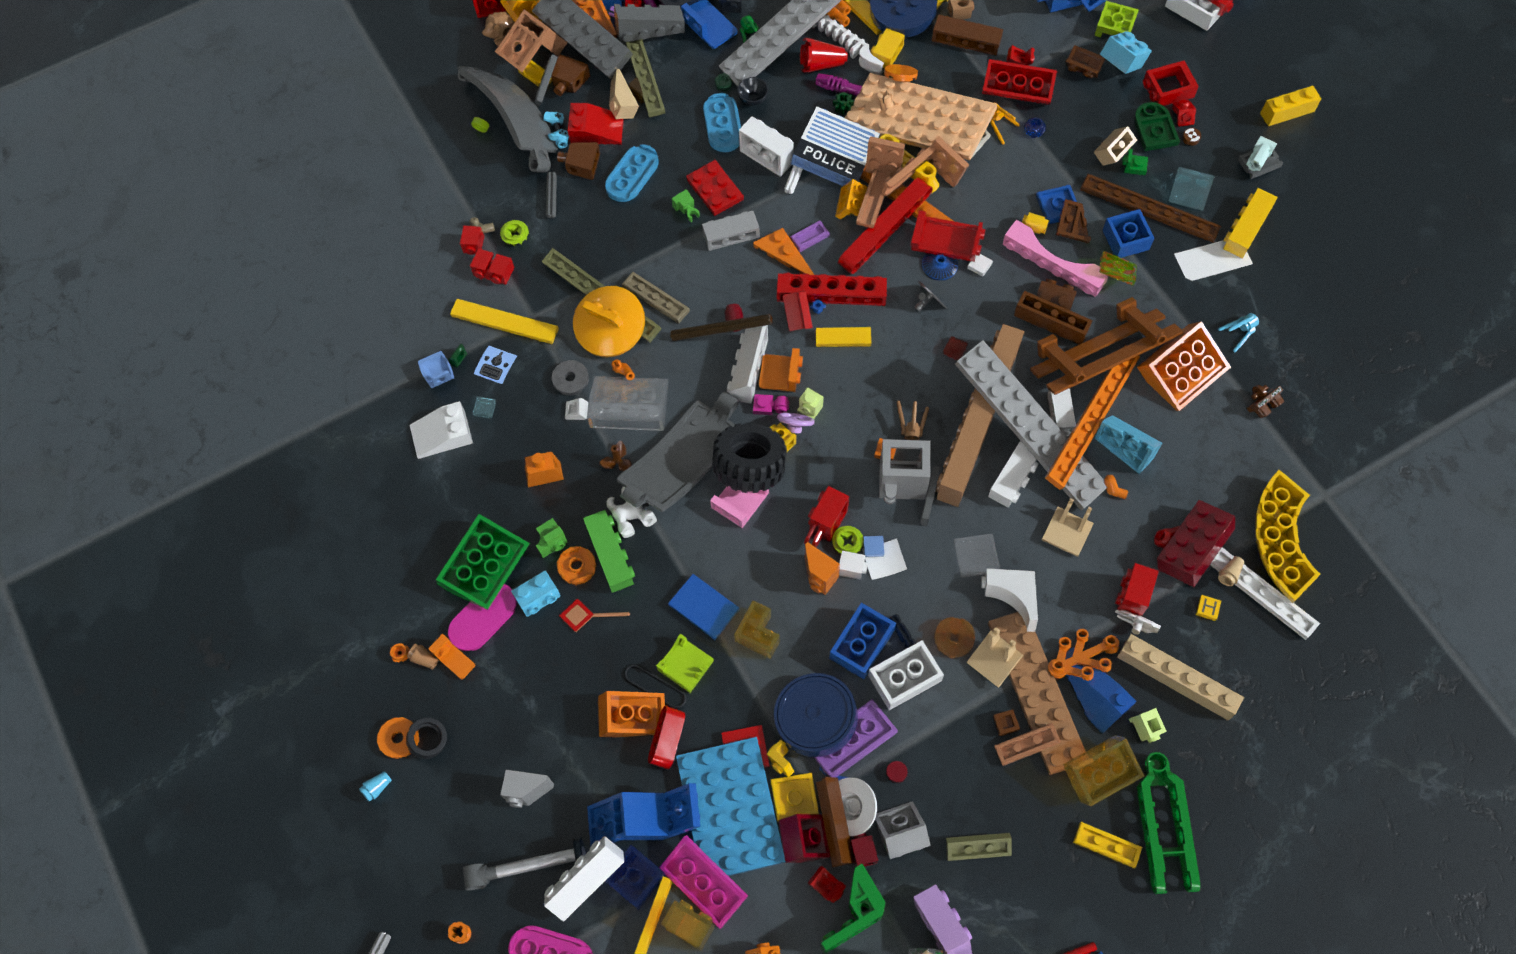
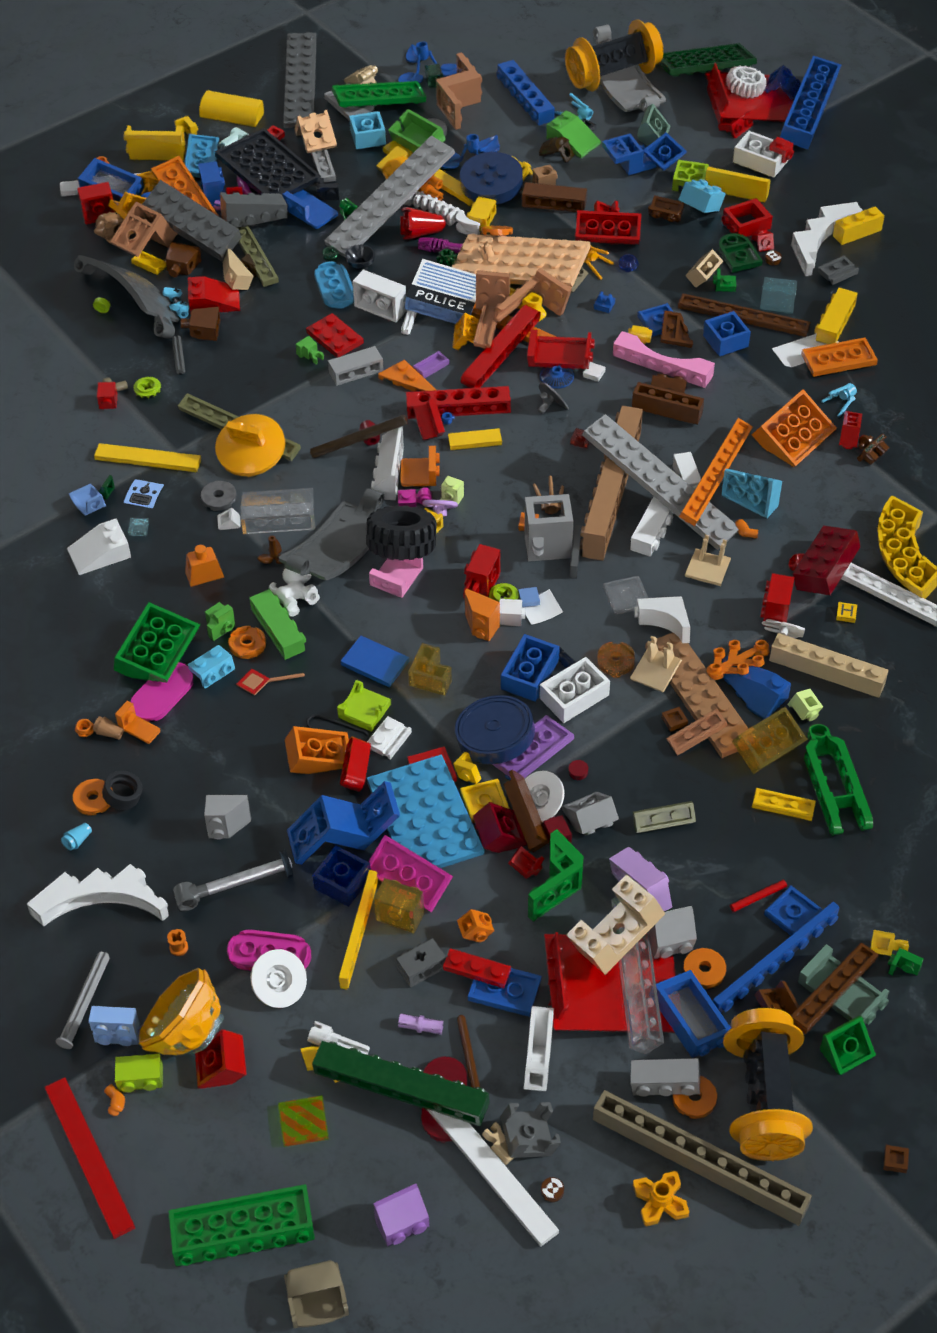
camera: 10 degrees left, 15 degrees down
red piece [470,248,515,285] -> none
dark grey tile [534,54,558,108] -> none
white brick [544,836,624,922] -> none
dark azure tile [605,145,659,202] -> none
orange arm [611,359,635,380] -> none
dark tan tile [622,272,690,324] -> none
dark orange fence [1030,297,1184,395] -> none
clear neon green tile [1099,251,1137,286] -> none
tan cone [1218,556,1244,586] -> none
light aqua piece [1246,136,1277,172] -> none
none -> white arch [27,864,169,926]
none -> white plate [367,716,412,759]
none -> blue tile [594,291,615,313]
none -> yellow brick [705,167,770,202]
none -> white arch [791,202,863,276]
none -> orange plate [801,337,878,377]
none -> red slope [839,411,862,449]

